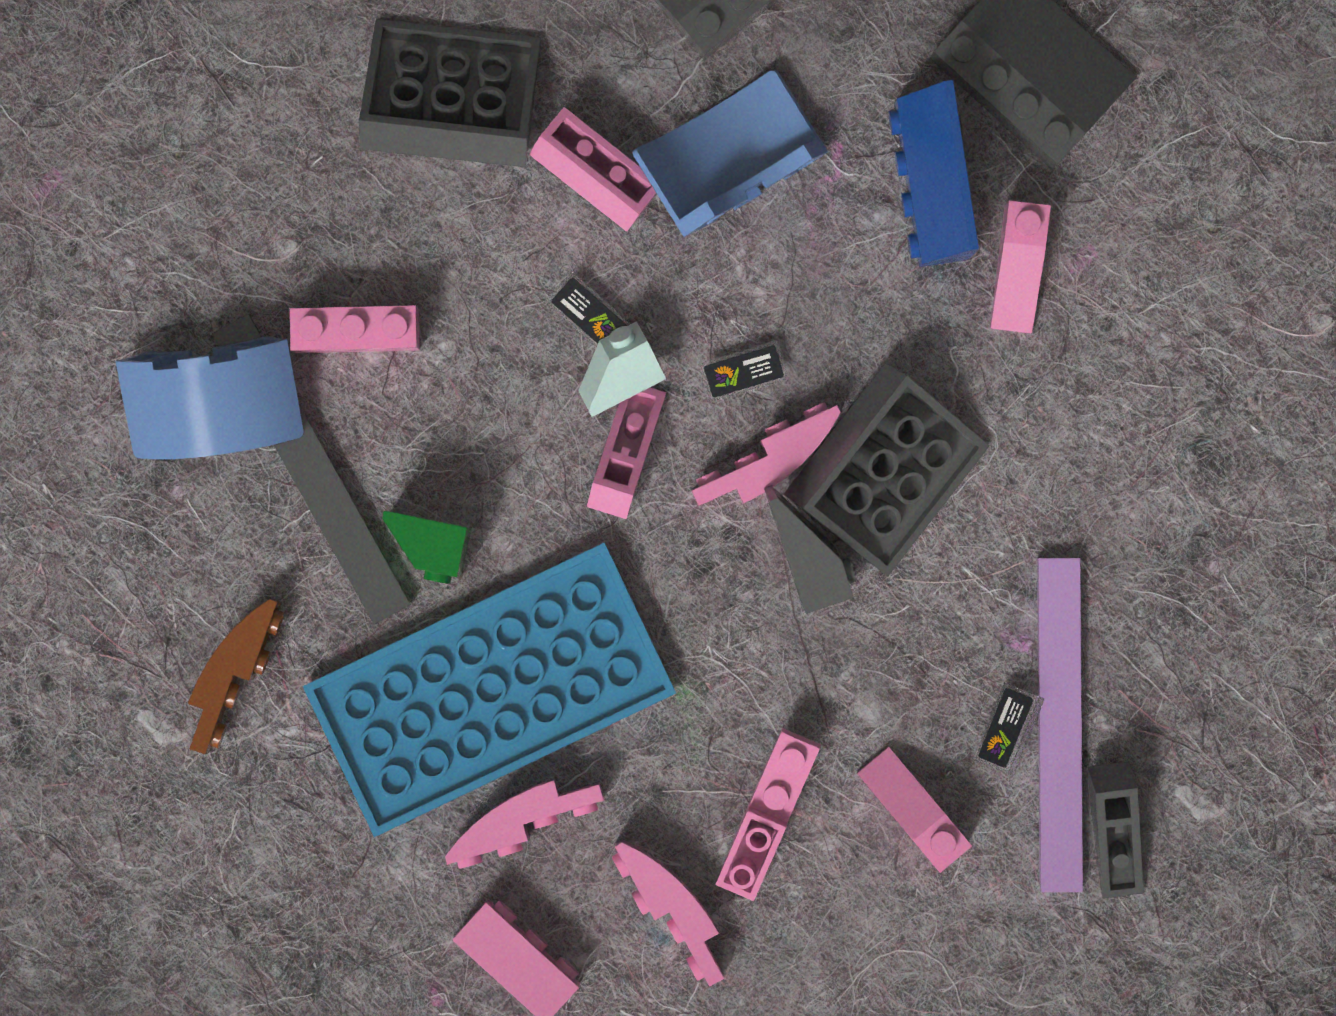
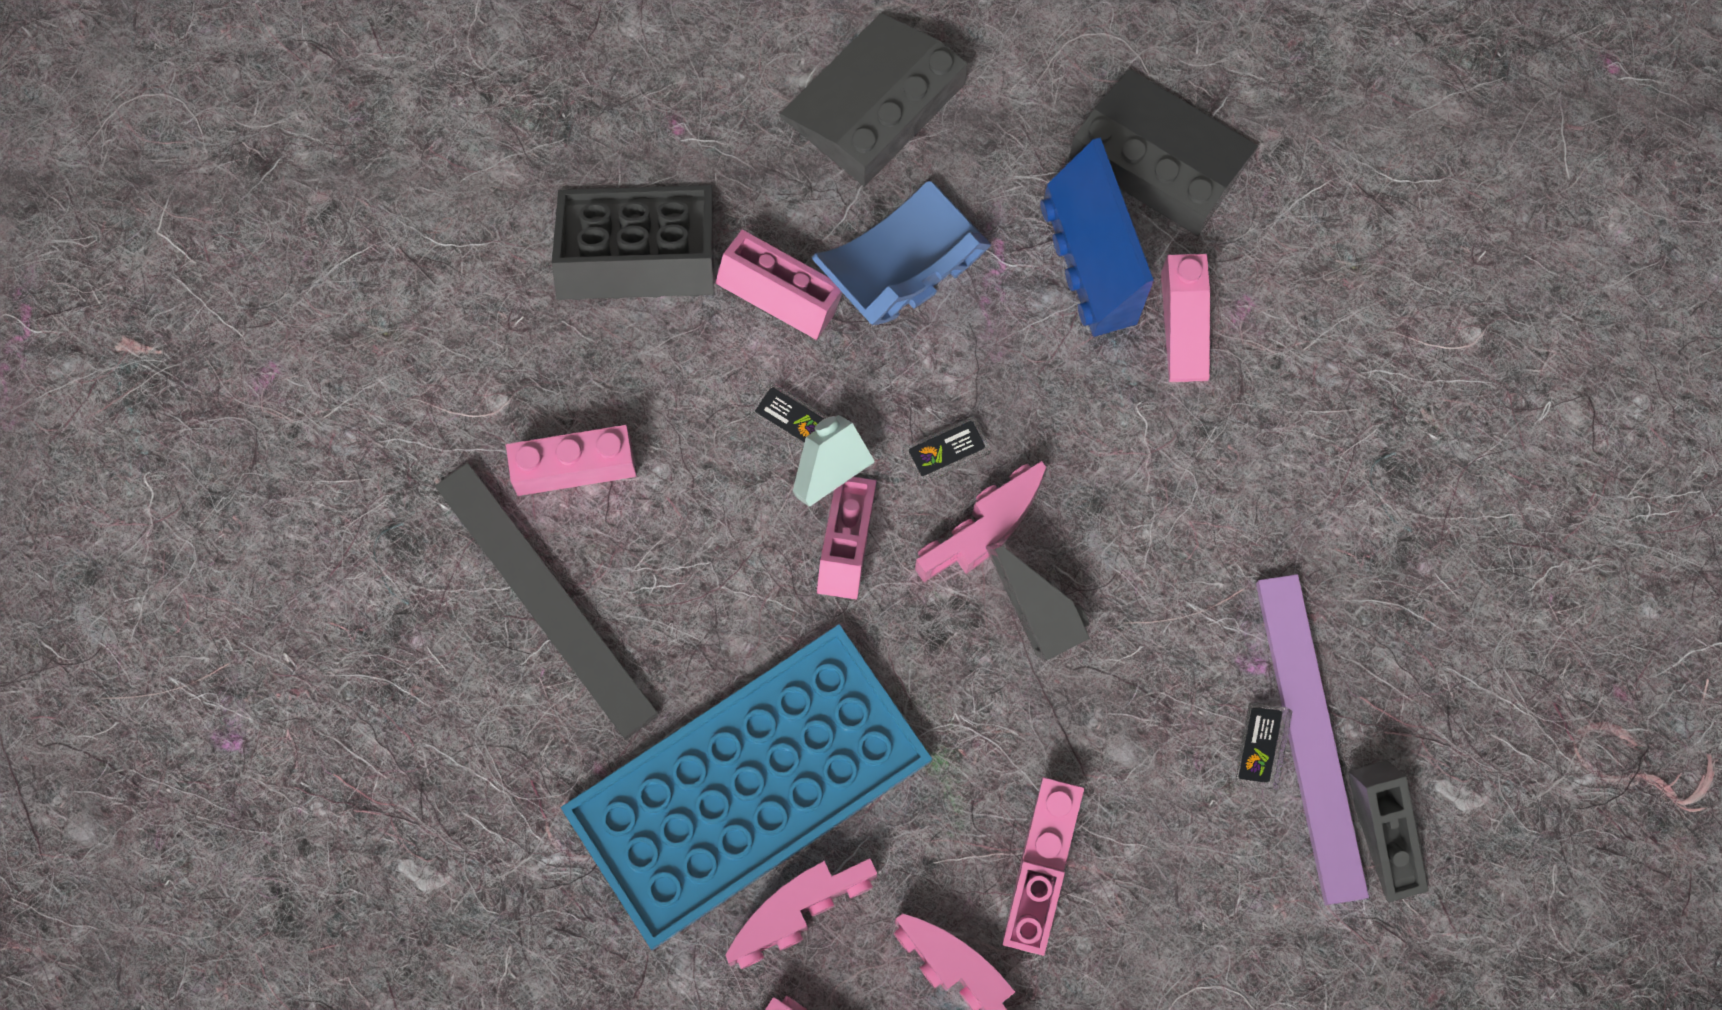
camera: 10 degrees left, 15 degrees down
medium blue panel [115,336,304,459] -> none
dark orange slope [188,599,285,755] -> none
green slope [382,511,472,584] -> none
dark grey slope [783,363,990,577] -> none
bright pink slope [857,746,972,873] -> none

